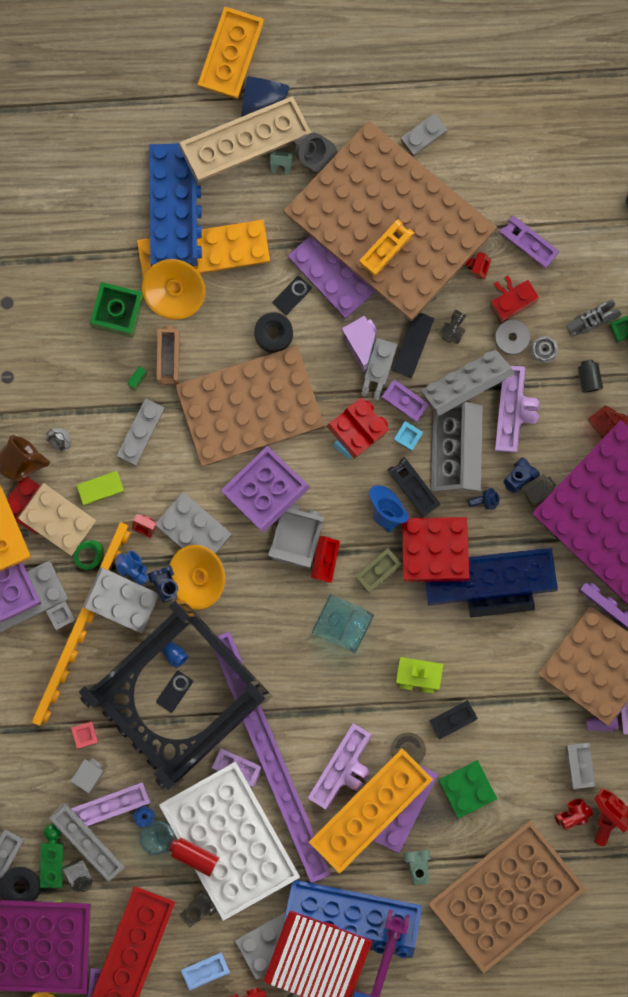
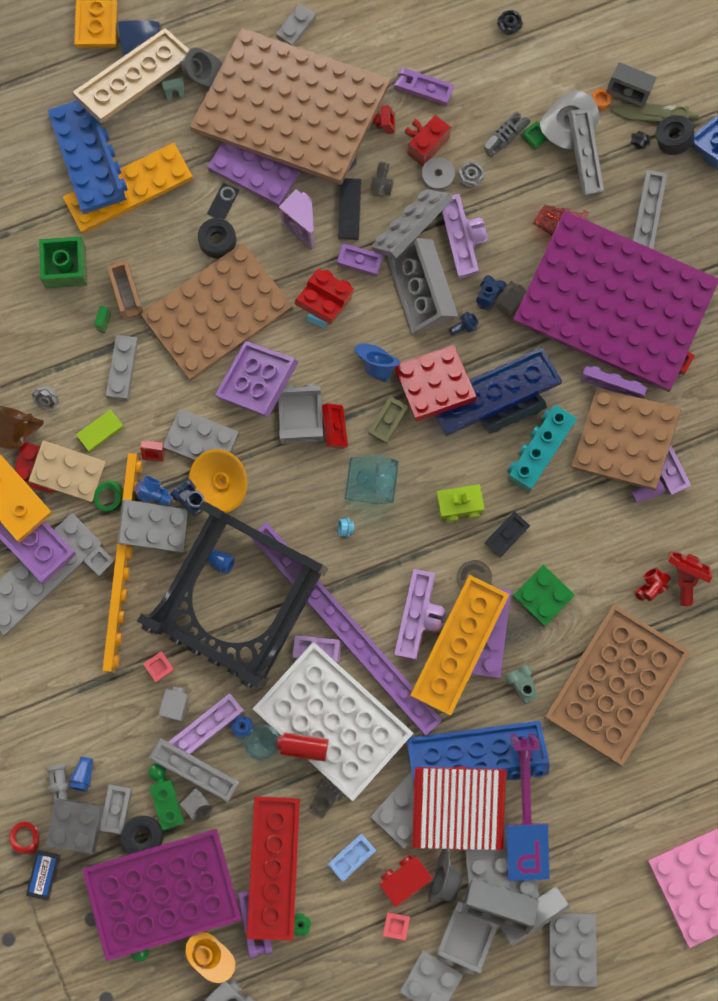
camera: 20 degrees left, 5 degrees down
light orange hat [142,259,205,320] -> none
black sticker [156,670,193,713] -> none
light orange plate [359,219,415,277] -> none
light grey hinge [361,338,398,401] -> none
black plate [387,457,441,518] -> none
medium azure plate [393,421,423,451] -> none
light grey hinge [565,743,596,789] -> none
pearl dark grey brick [577,360,603,393] -> none
none -> medium azure plate [338,517,354,538]
none -> teal brick [507,405,577,493]

